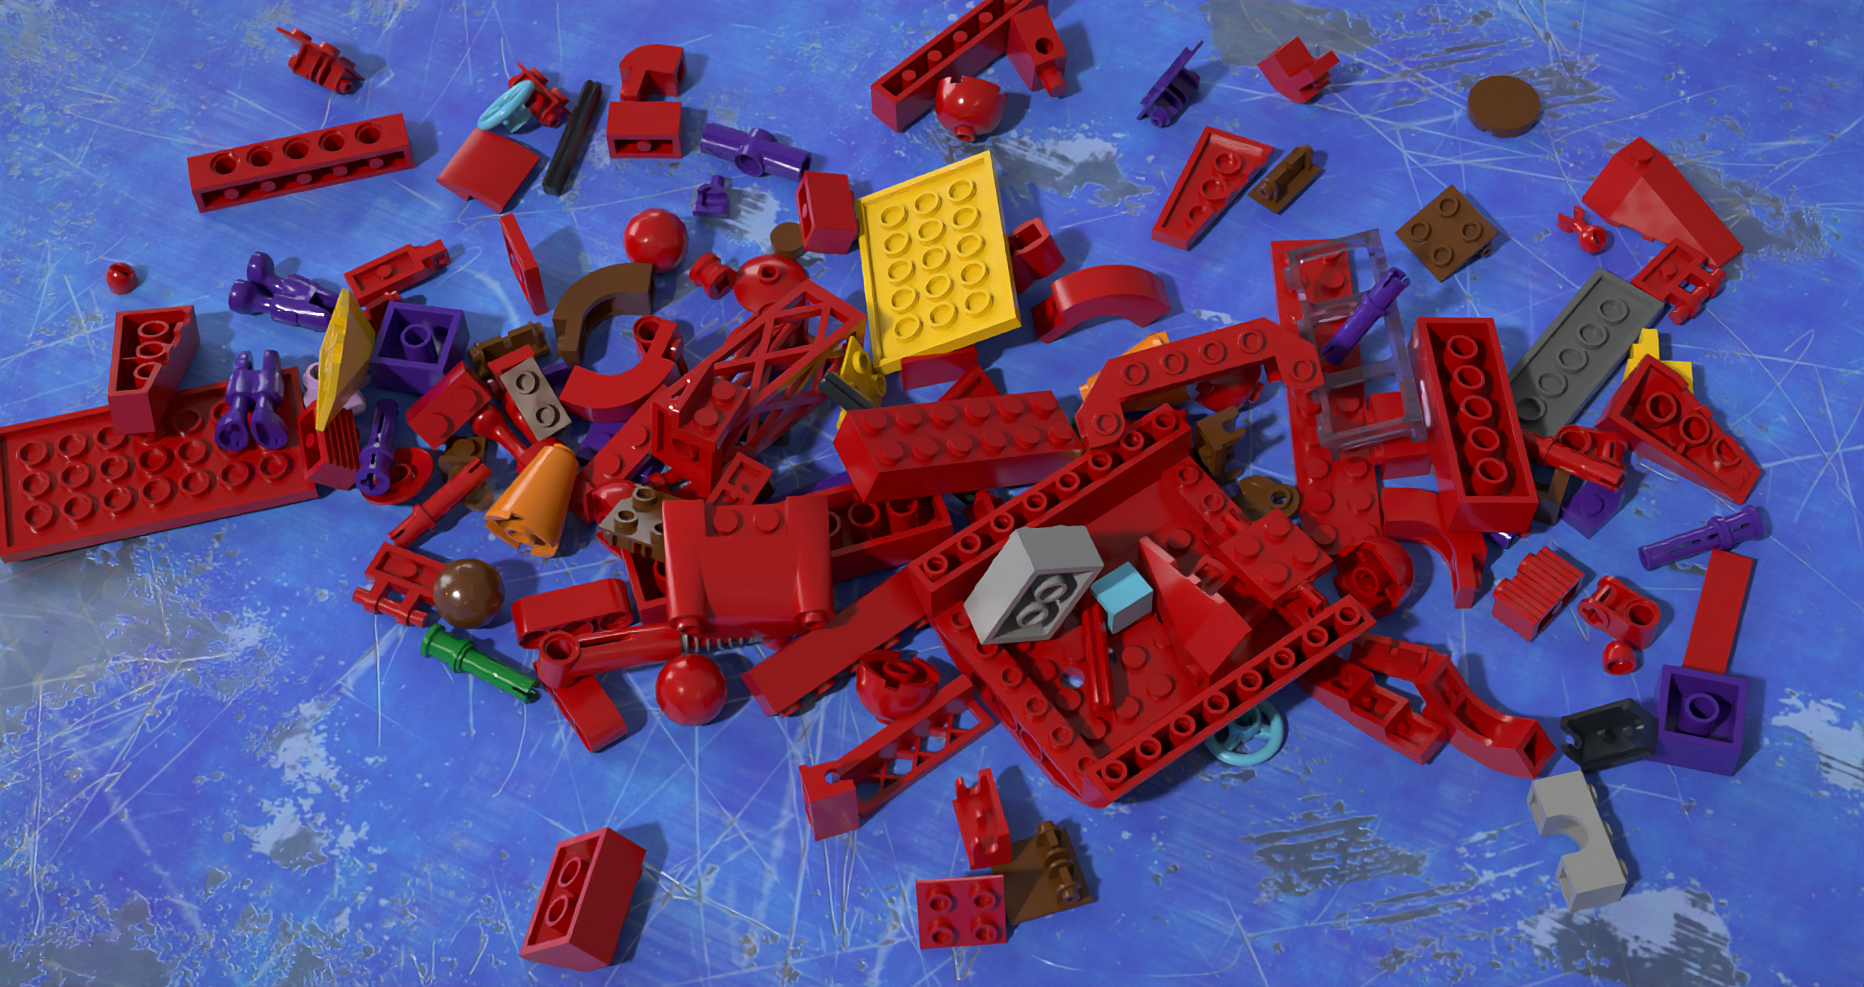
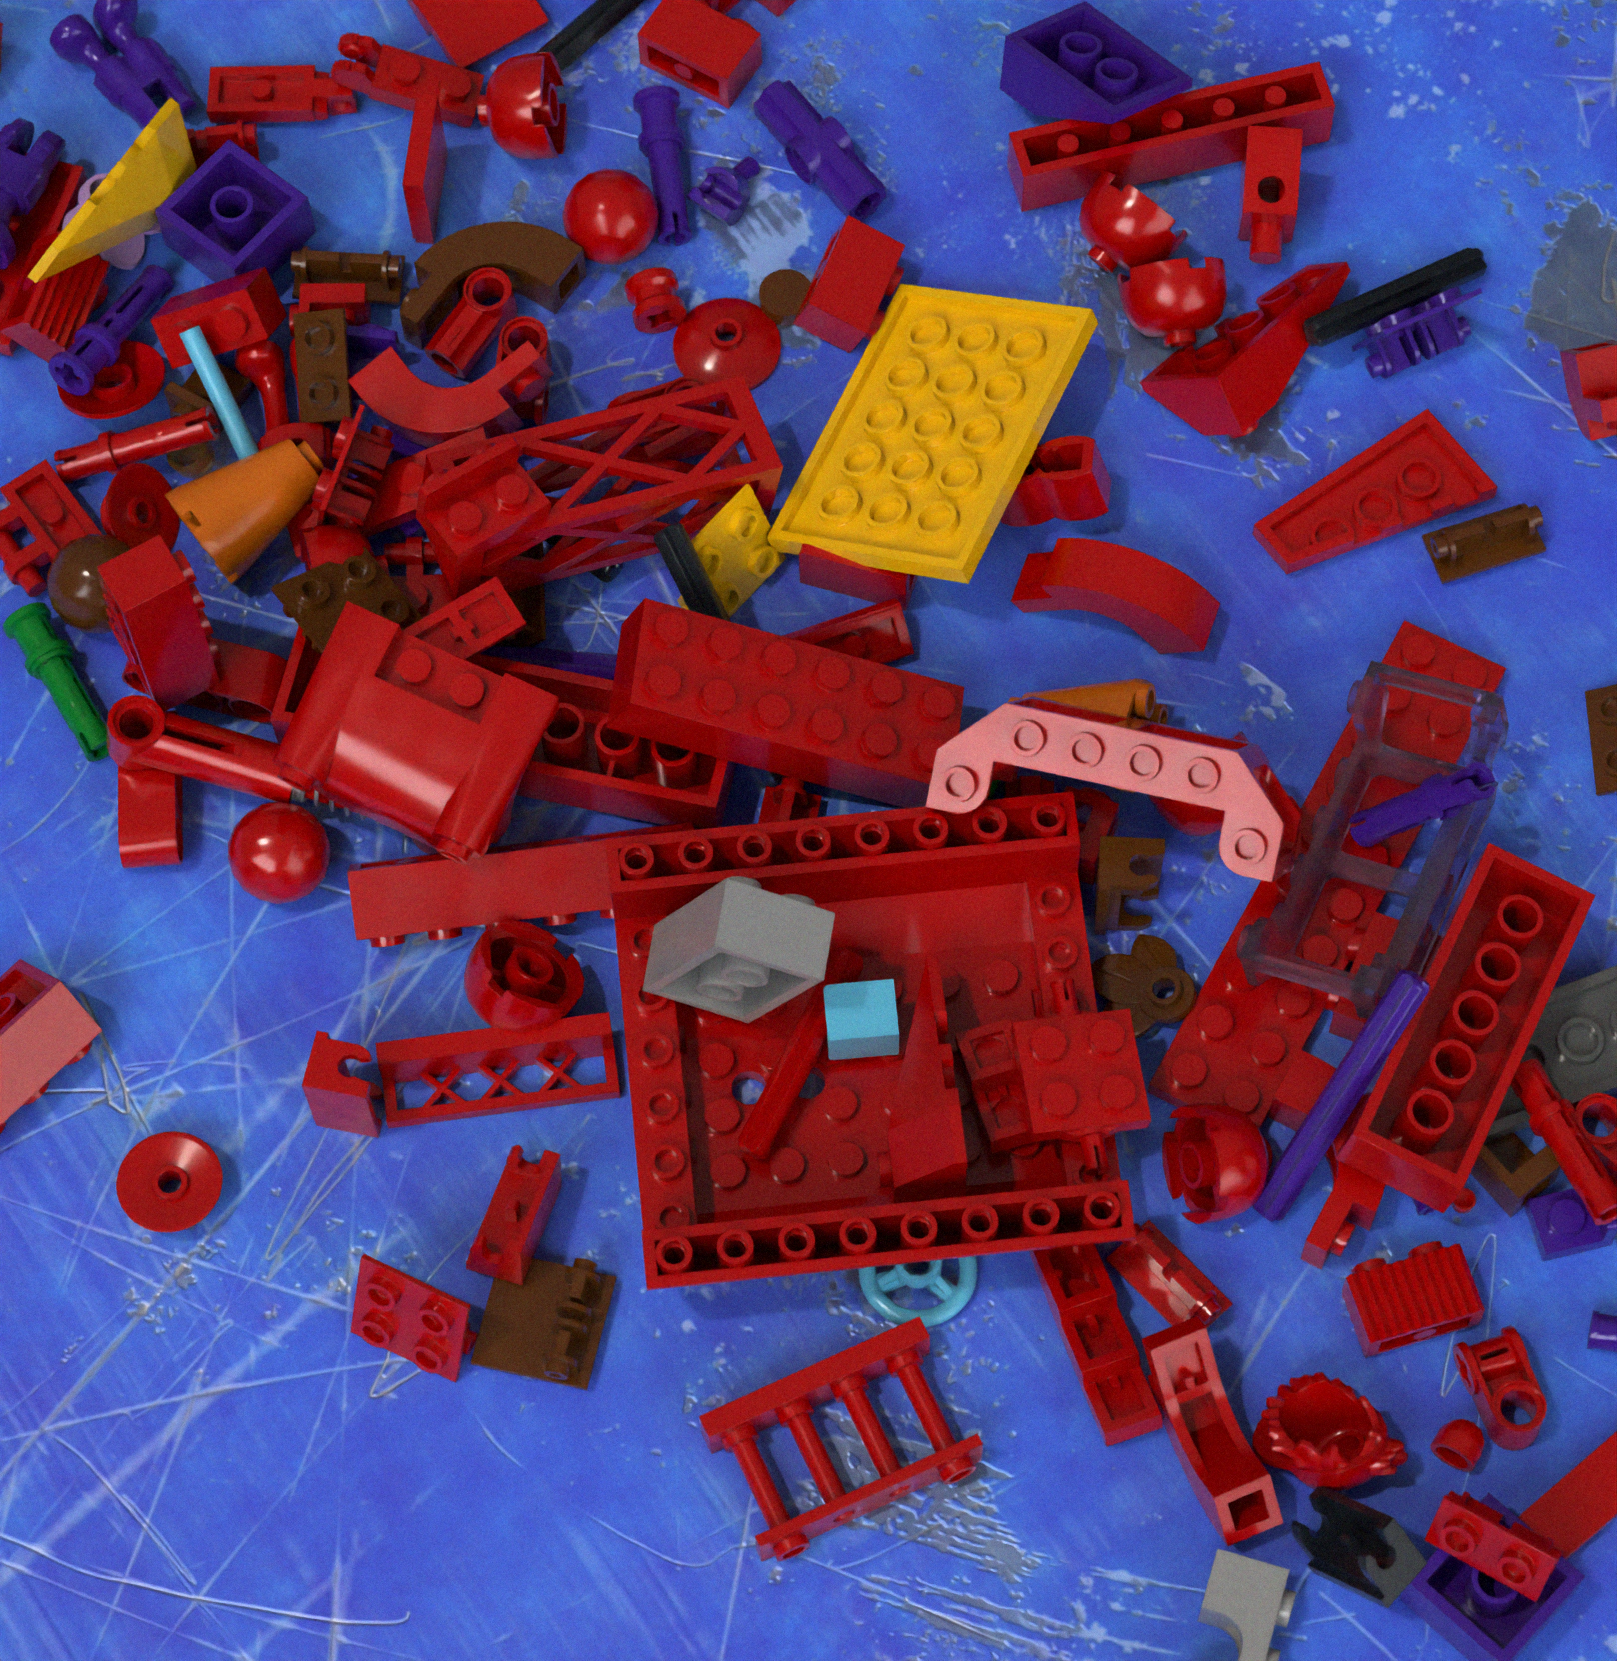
camera: 30 degrees right, 10 degrees up
none -> red wedge [97,535,222,711]
none -> red piece [100,463,180,551]
none -> red piece [116,1131,223,1233]
none -> medium azure bar [179,325,259,460]
none -> red hinge [311,404,395,530]
none -> red hinge [330,32,485,128]
none -> red piece [424,267,518,379]
none -> red cylinder [477,52,567,160]
none -> dark purple pin [633,85,692,246]
none -> red fence [699,1316,983,1562]
none -> dark purple slope [1000,1,1193,124]
none -> red cylinder [1117,257,1227,348]
none -> red wedge [1140,262,1351,438]
none -> red hair [1252,1372,1408,1491]
none -> dark purple axle [1253,970,1429,1221]
none -> black axle [1302,248,1487,347]
none -> red hinge [1424,1490,1563,1602]

